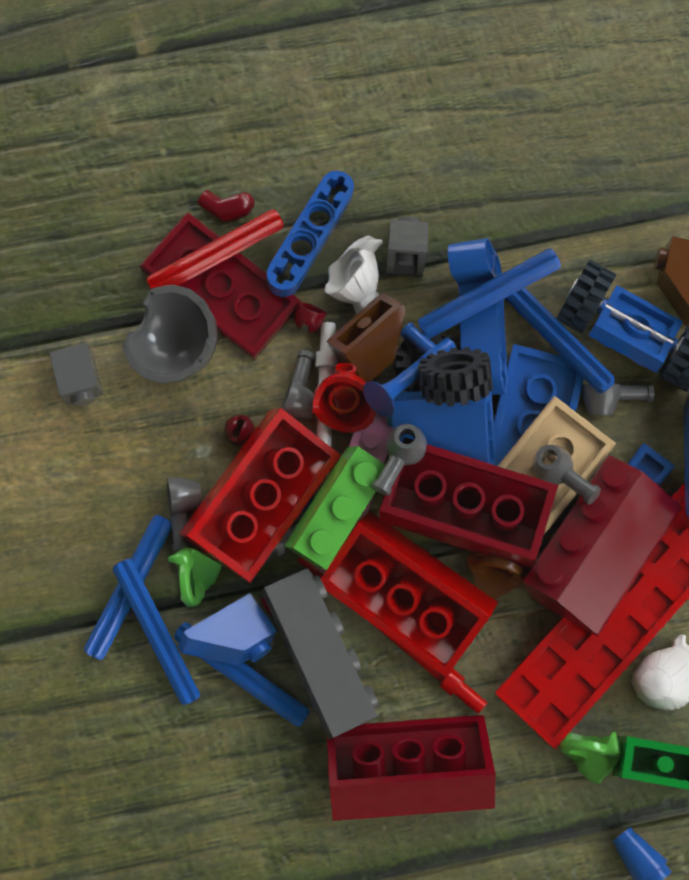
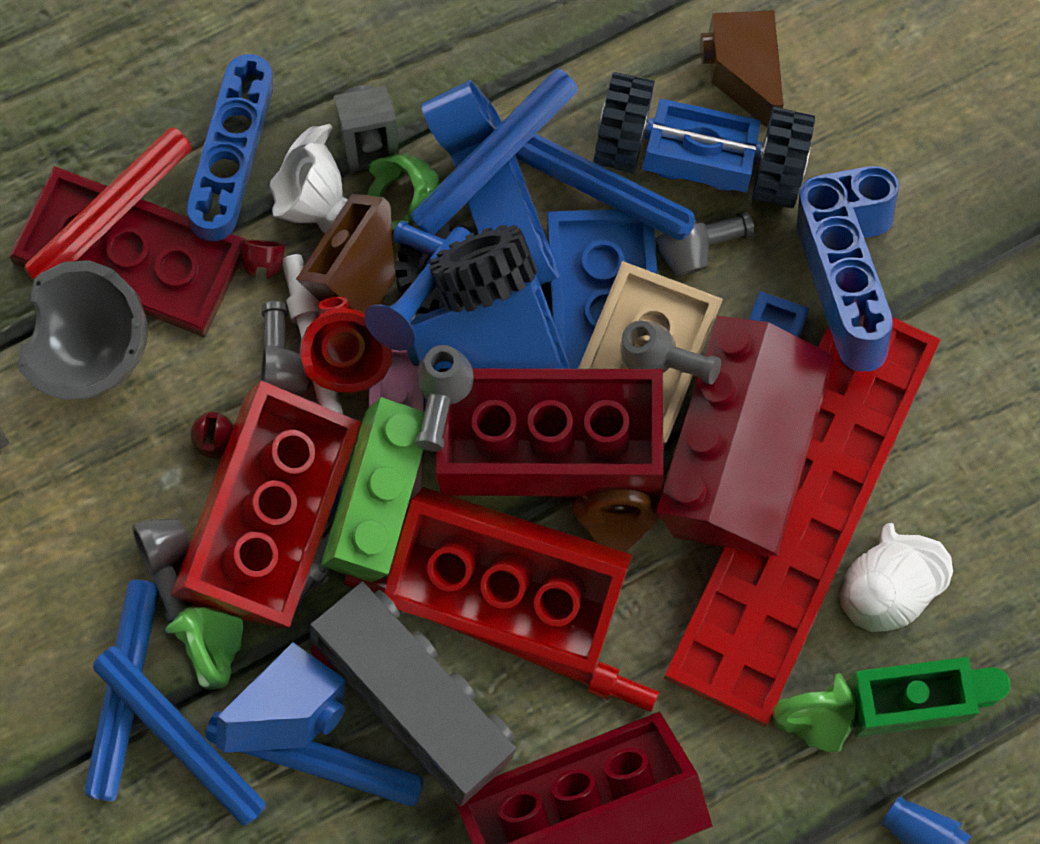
camera: 20 degrees left, 5 degrees down
dark red arm [198,190,255,223] -> none
none -> bright green piece [368,153,440,232]

